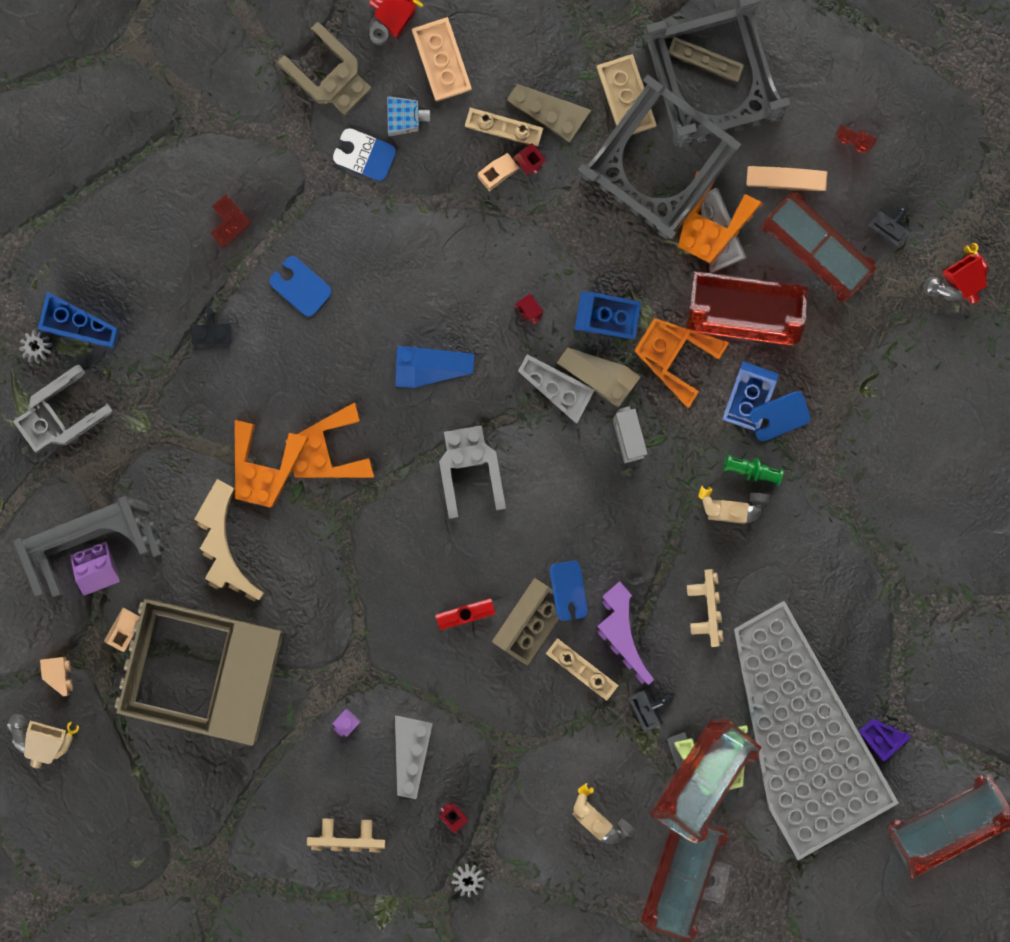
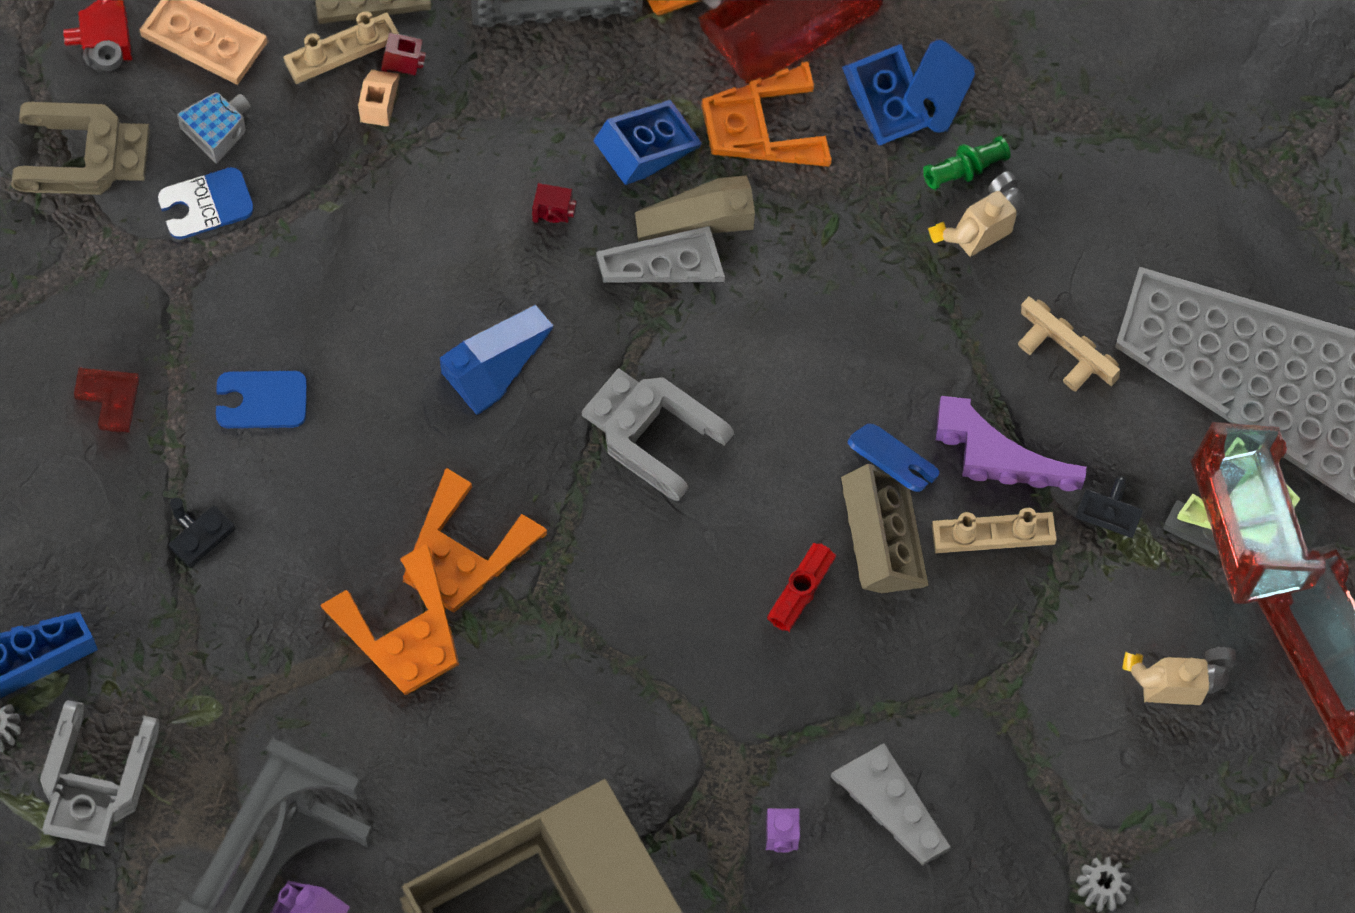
camera: 40 degrees left, 20 degrees down
tan arch [195,479,265,602] -> none
dark red brick [439,802,469,833] -> none
light grey arch [613,406,647,464] -> none

